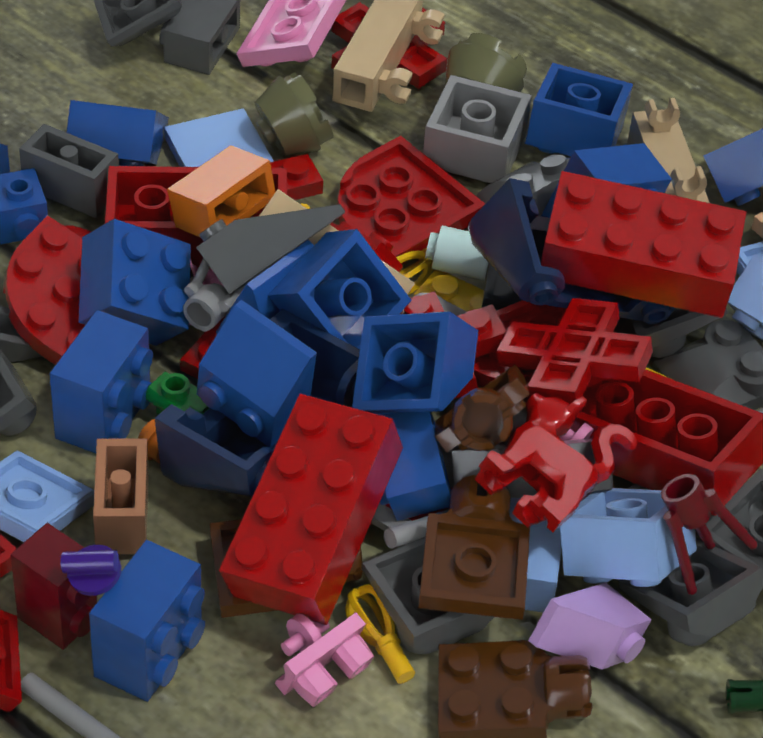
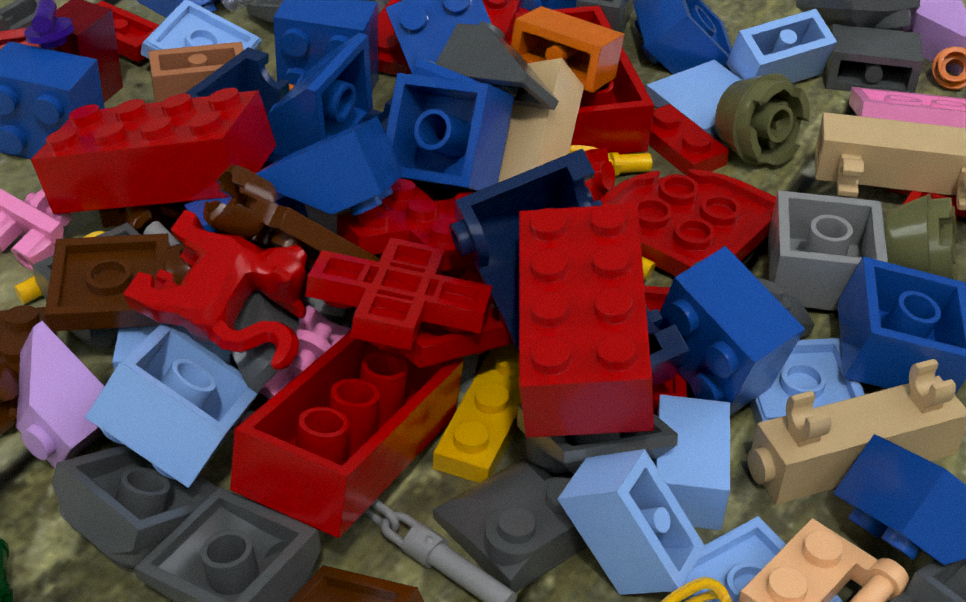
camera: 80 degrees right, 5 degrees down
dark red plant [661,474,758,595] -> none
none -> light blue brick [726,9,837,83]

